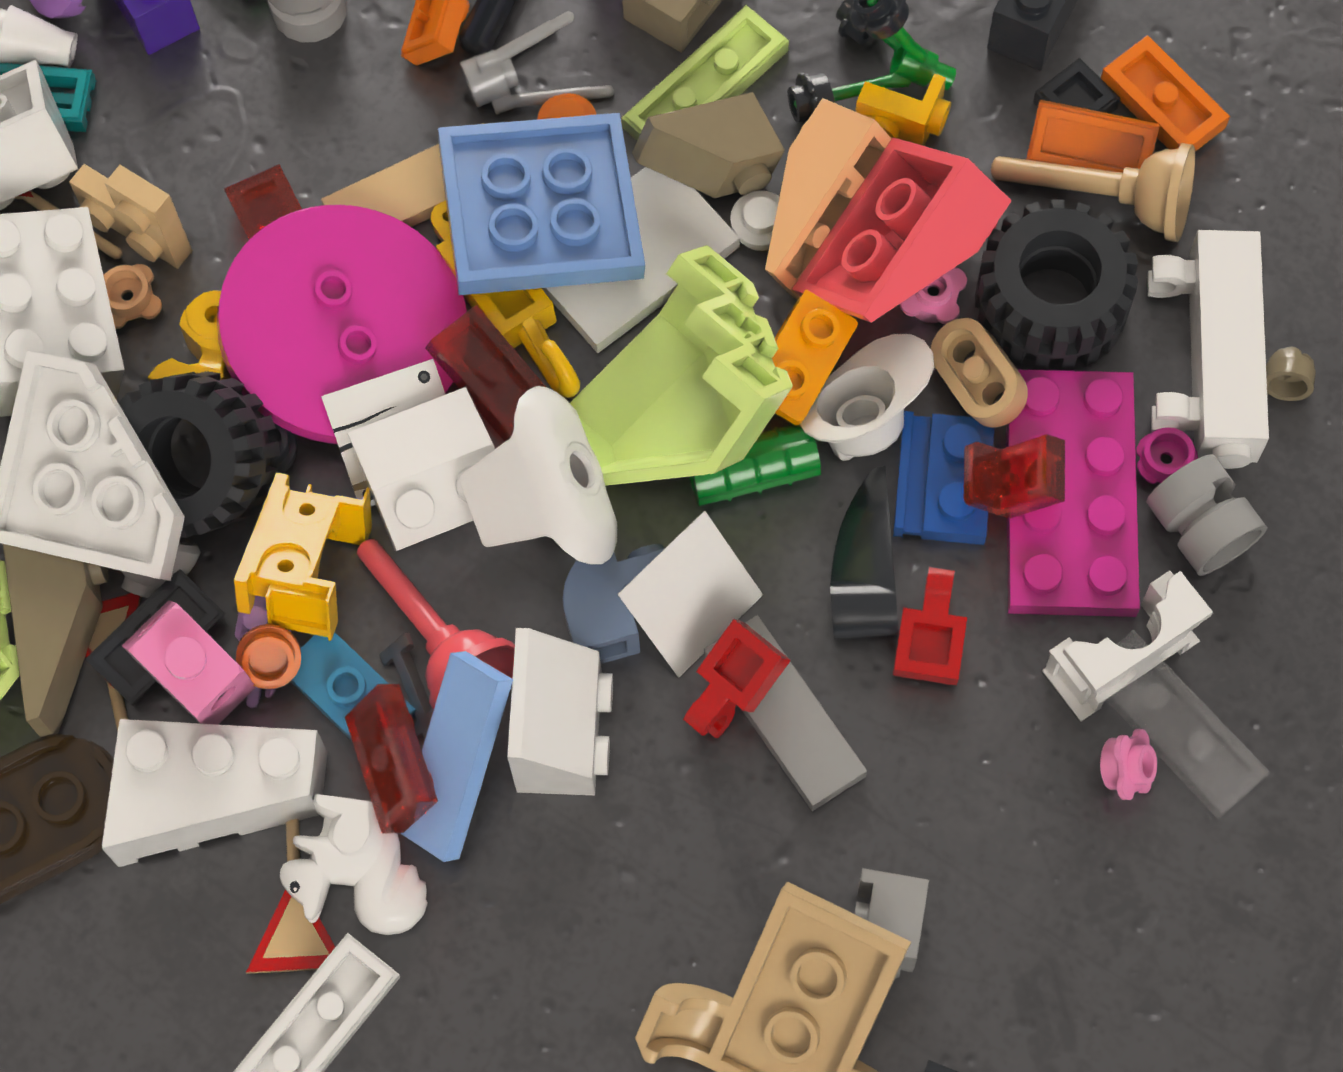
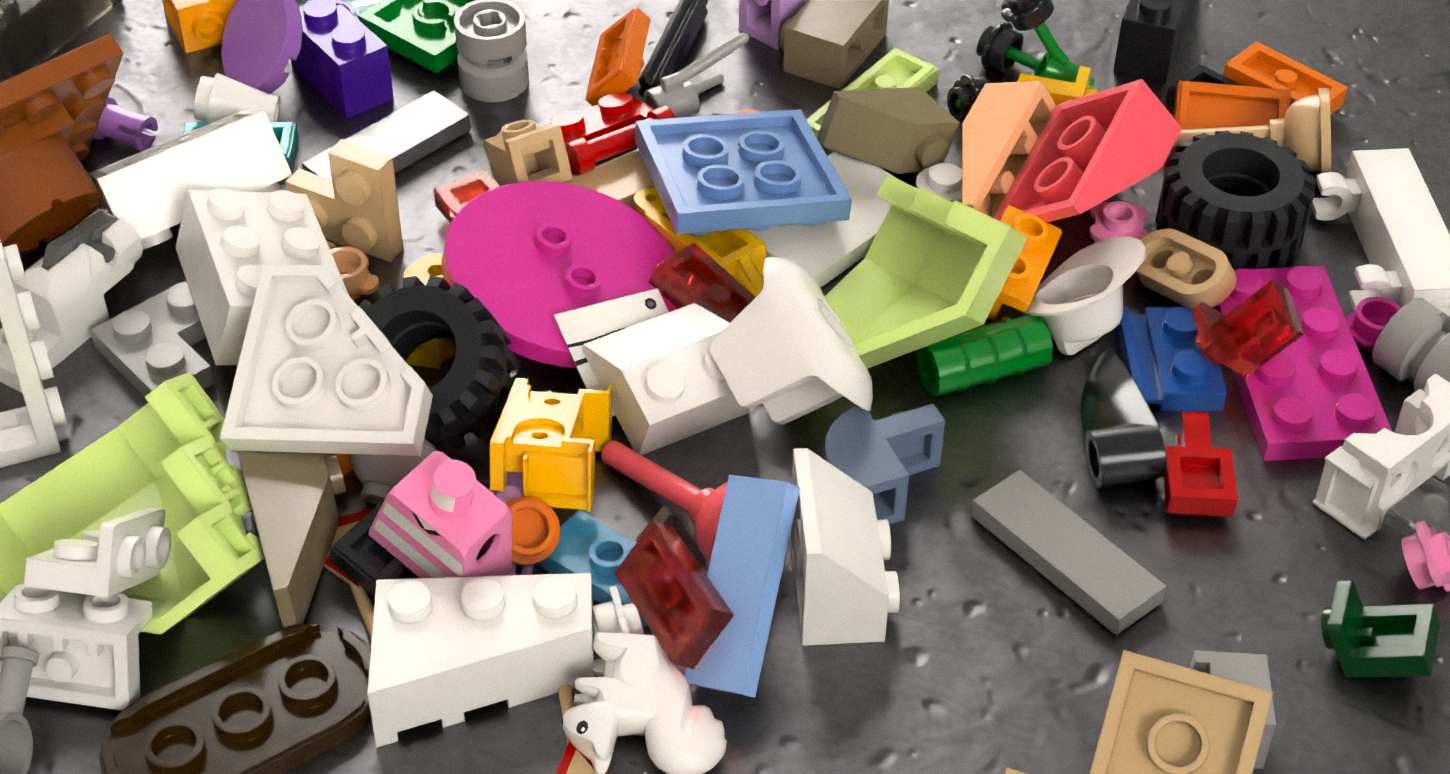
camera: 10 degrees left, 25 degrees down
white sticker [617,510,763,678] -> none
red plate [683,619,791,738] -> none
none -> tile [302,90,471,180]
none -> tan brick [484,120,573,186]
none -> red plate [543,93,676,176]
none -> white plate [592,585,644,635]
none -> dark green bracket [1321,580,1440,678]

